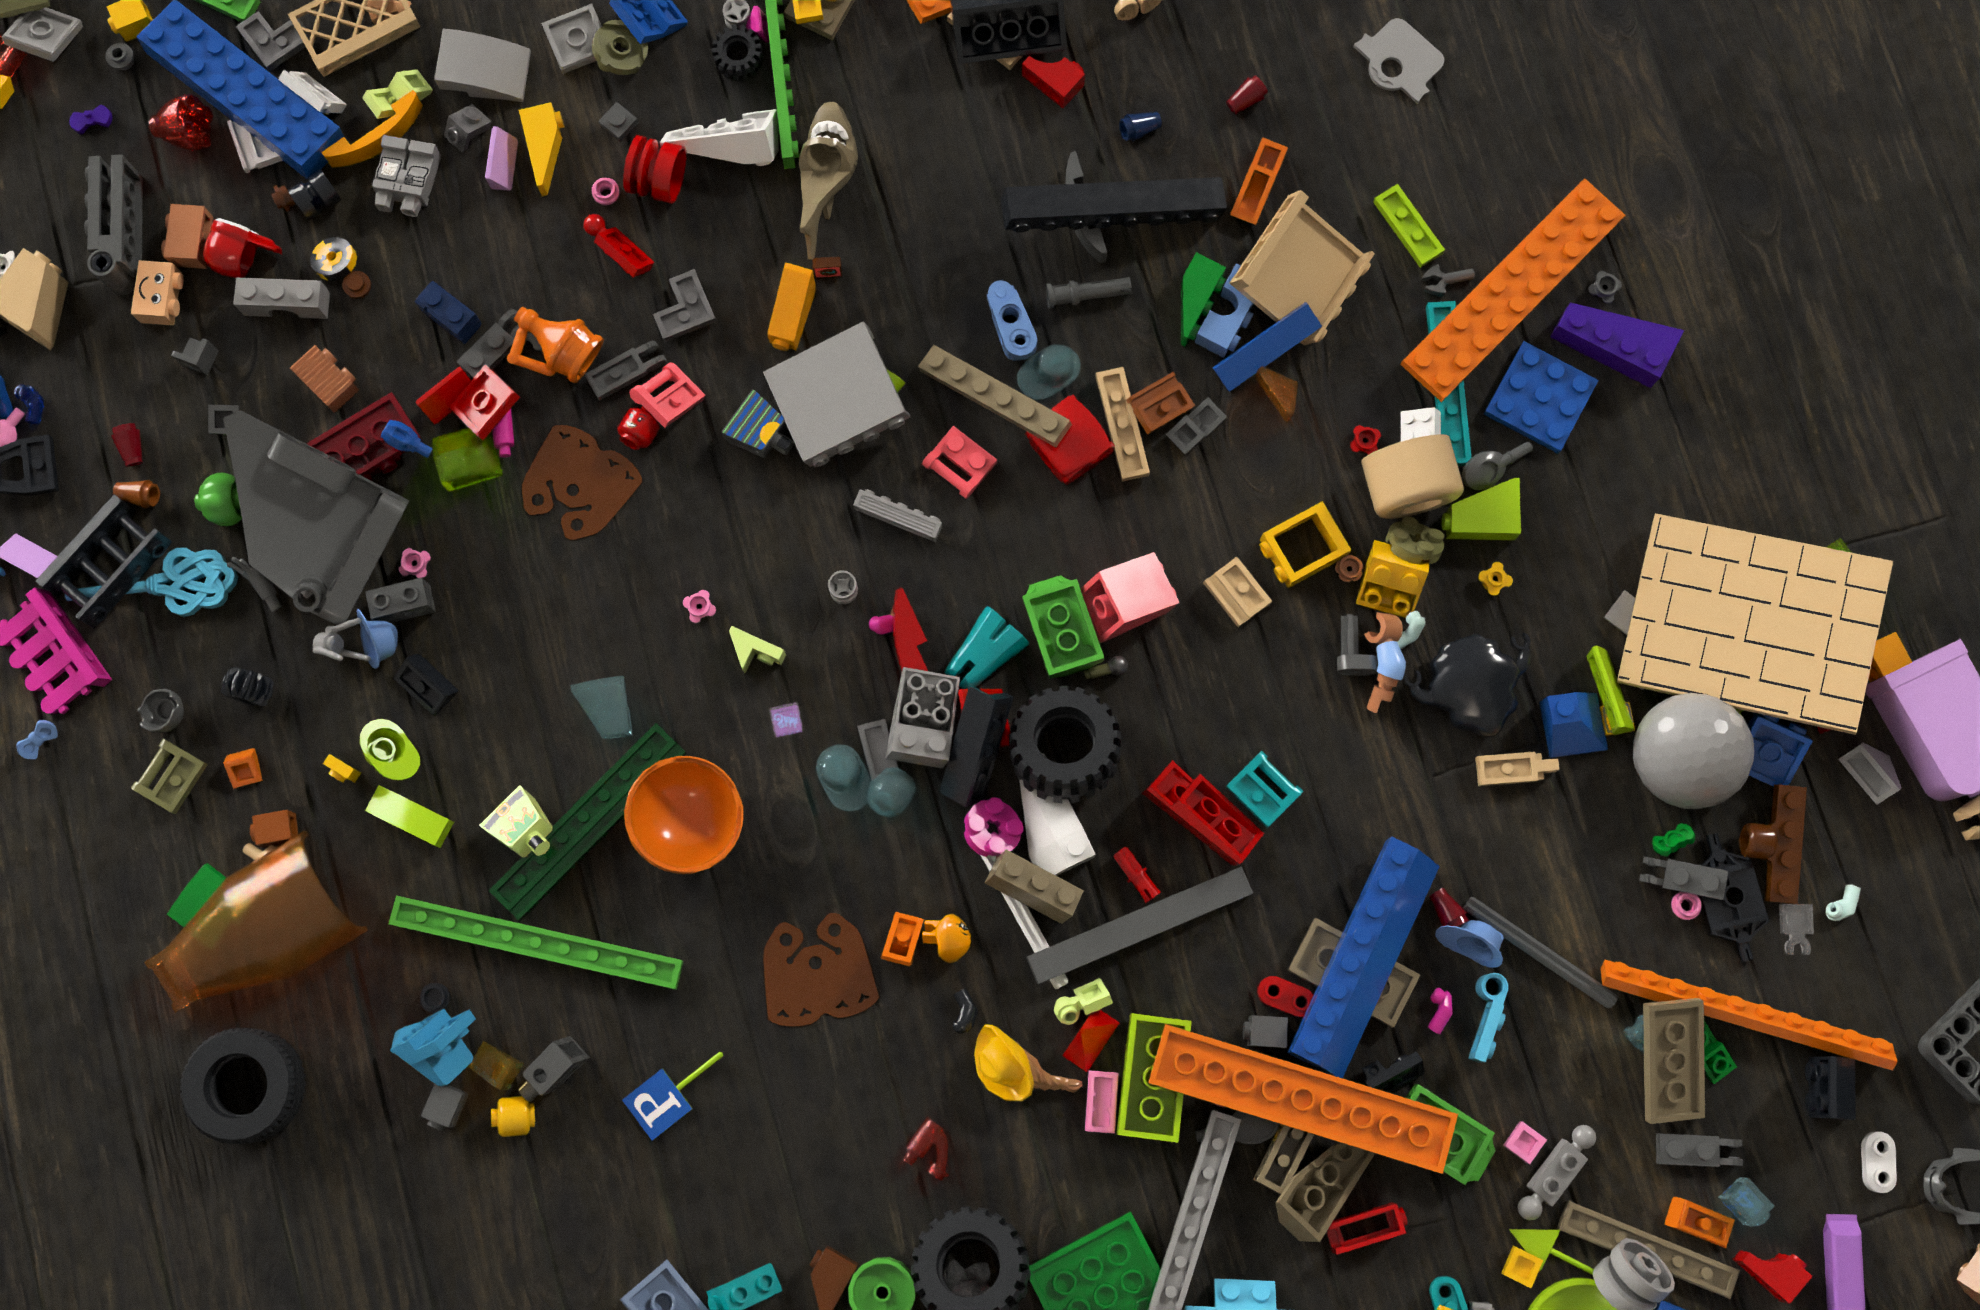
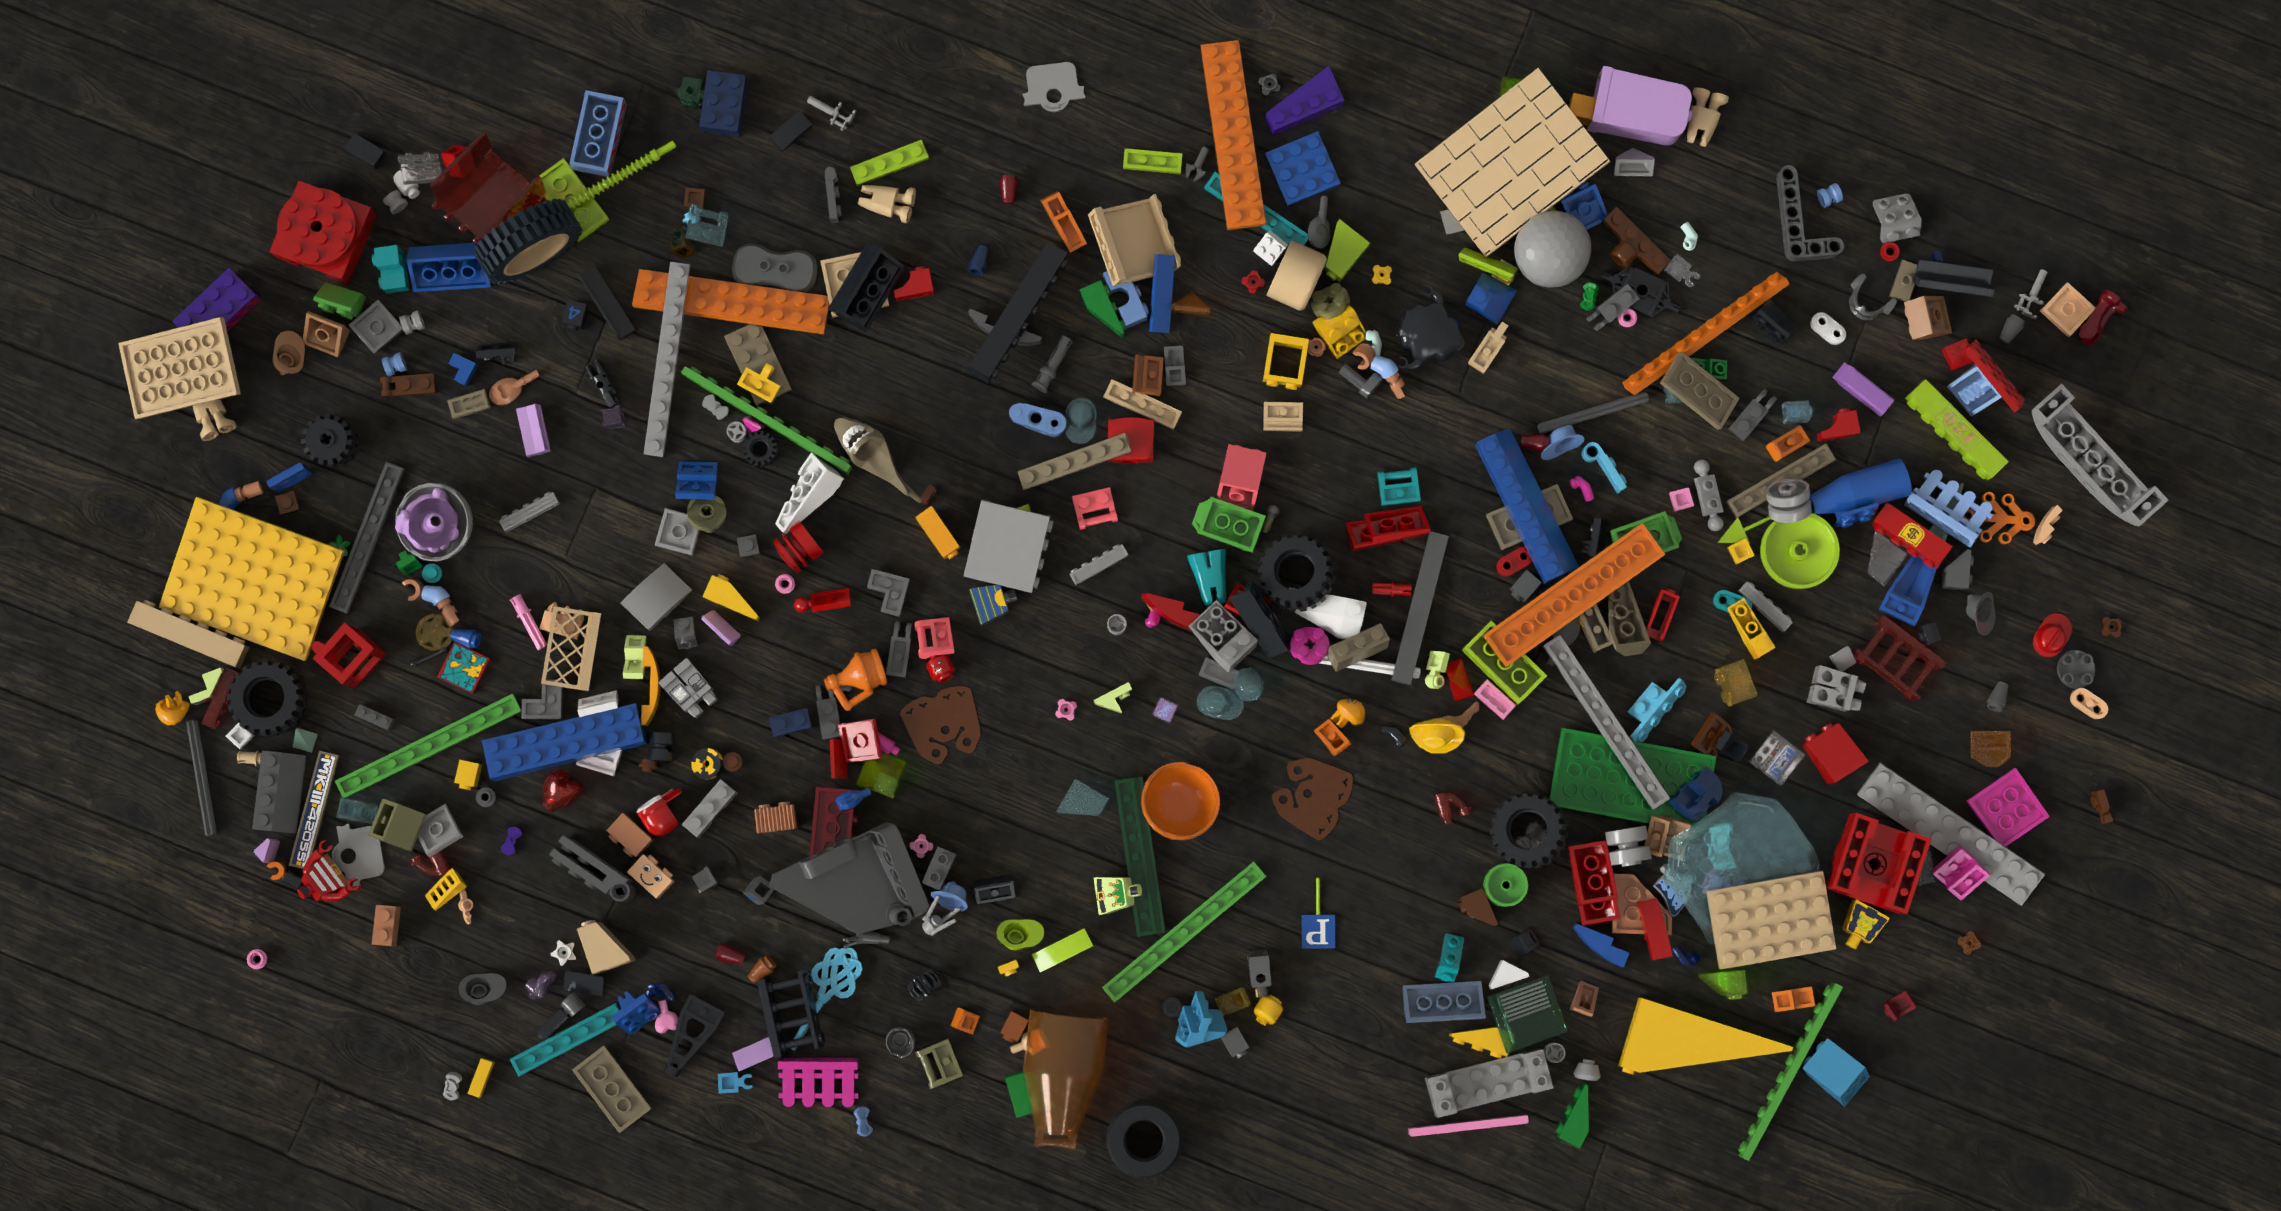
camera: 55 degrees left, 5 degrees up
bright green plant [194,472,242,526] -> none

